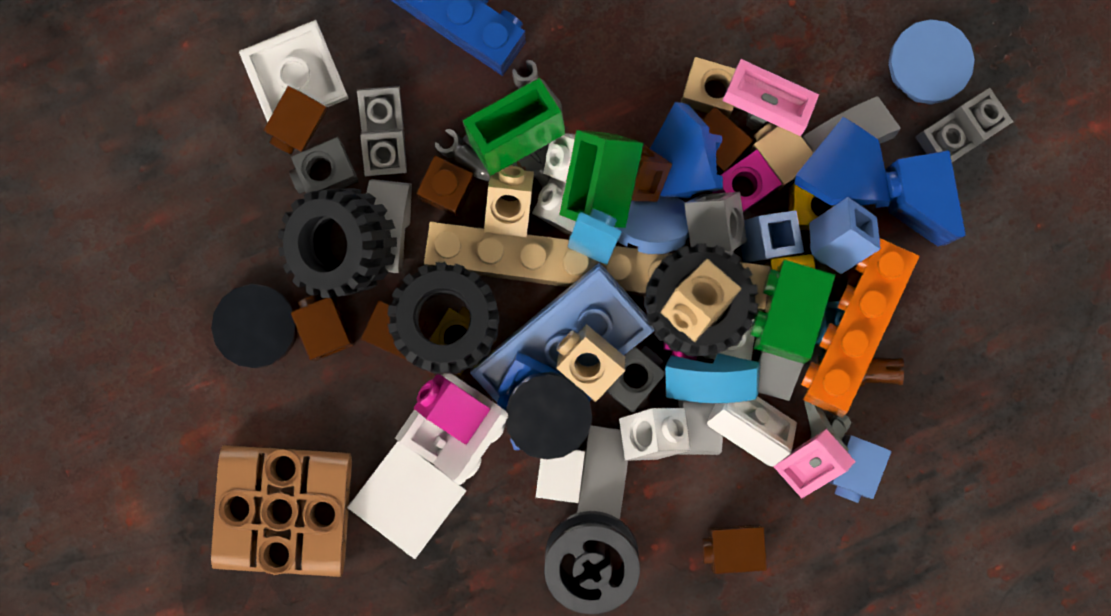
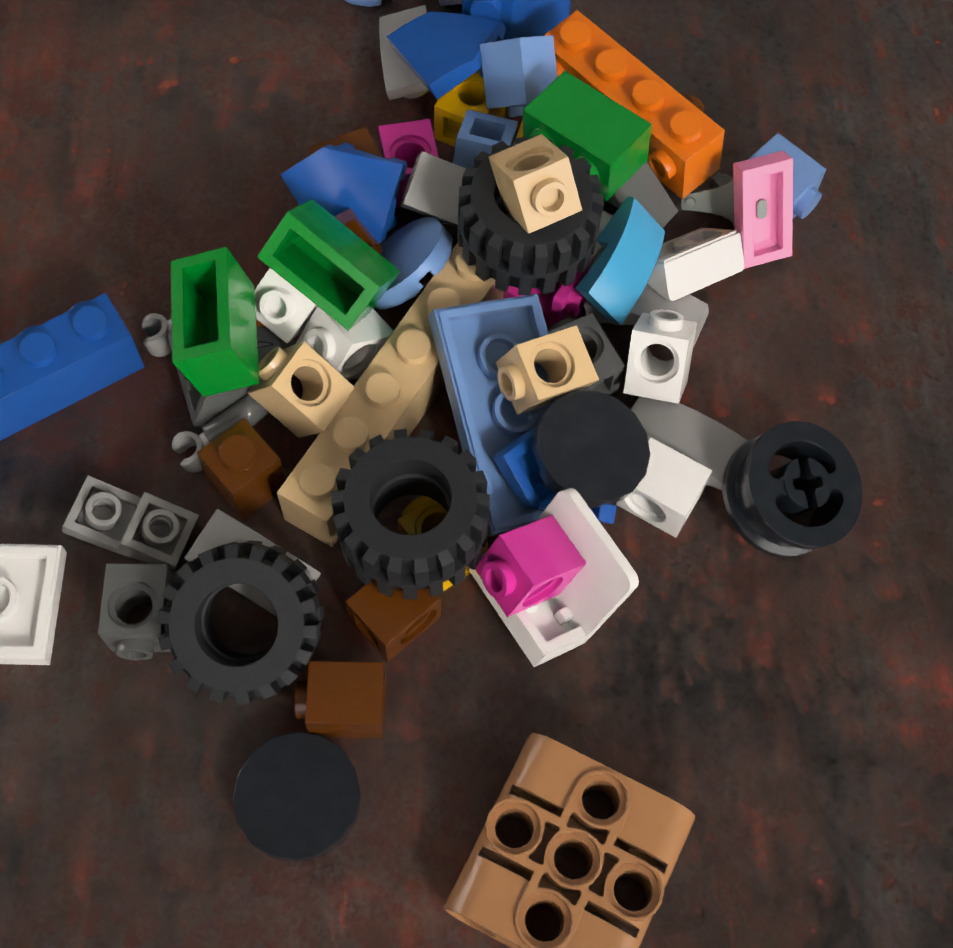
camera: 70 degrees left, 20 degrees down
reddish brown brick [263,86,329,155] -> none
white tile [347,441,467,559] -> none
dark azure slope [568,209,622,265] -> none
tan brick [681,57,740,118] -> none
reddish brown brick [702,525,767,574] -> none
bright pink piece [722,59,819,136] -> none
tan brick [749,123,813,190] -> none

